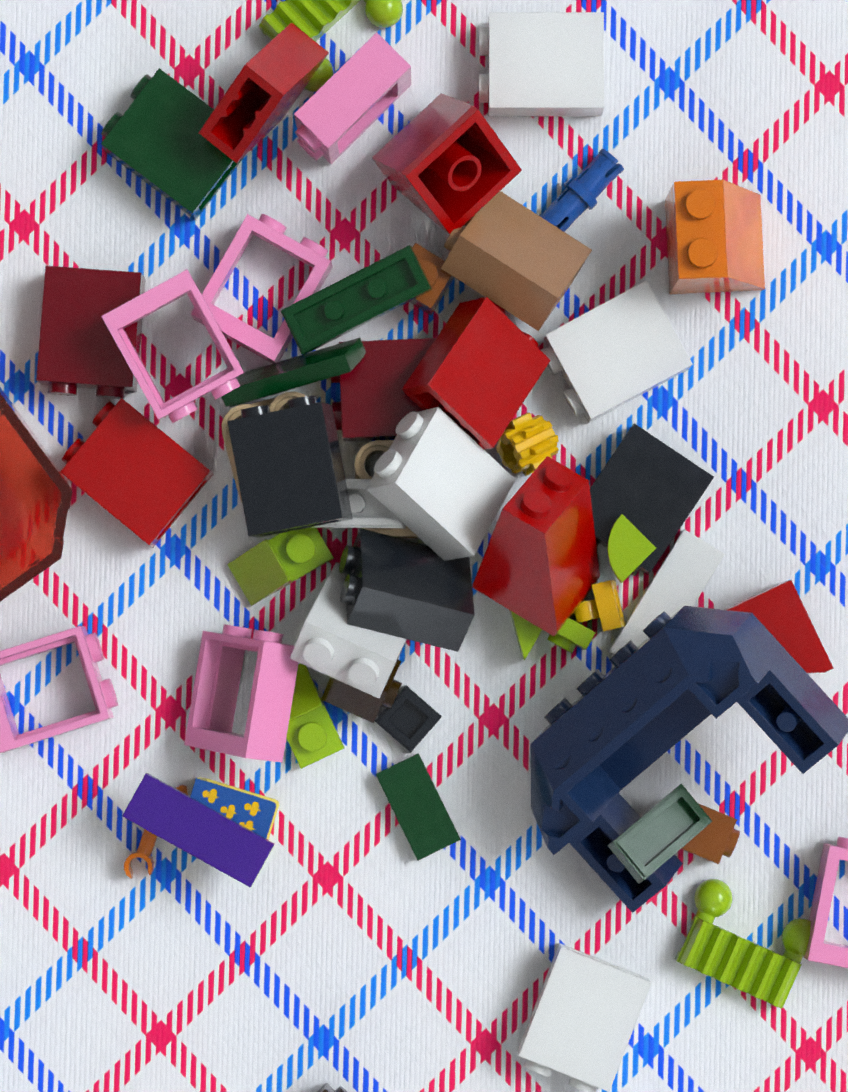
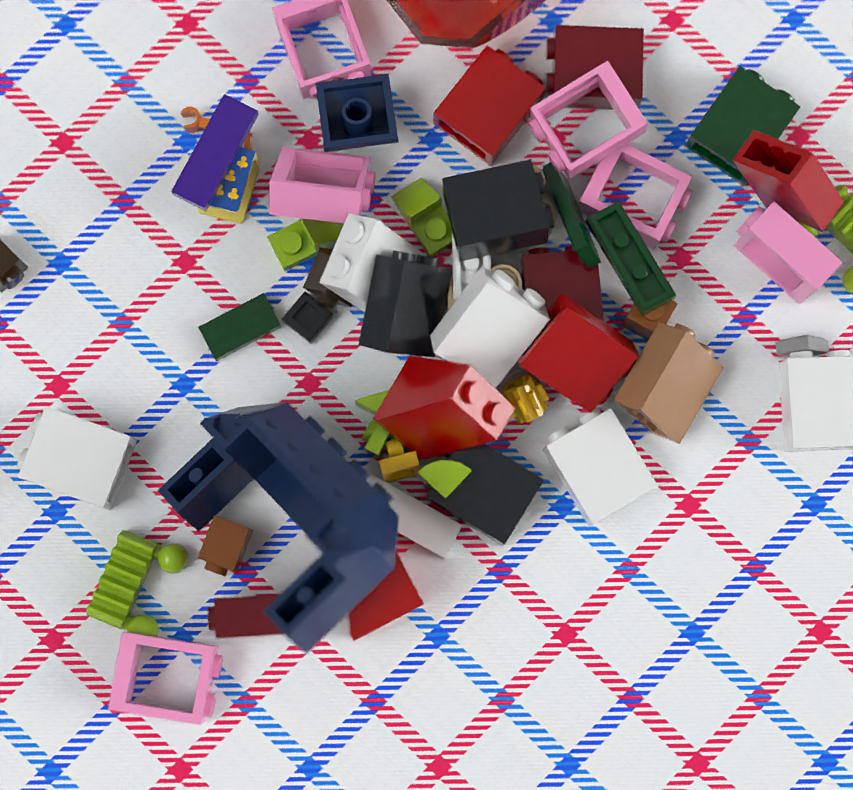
camera: 85 degrees right, 5 degrees down
red slope [372,93,522,235] -> none
blue pin [539,149,624,232] -> none
tile [607,783,713,884] -> none
orange slope [665,180,765,294] -> none
none -> dark red brick [208,595,283,639]
none -> dark blue slope [315,74,398,152]
none -> light grey tile [776,335,829,356]

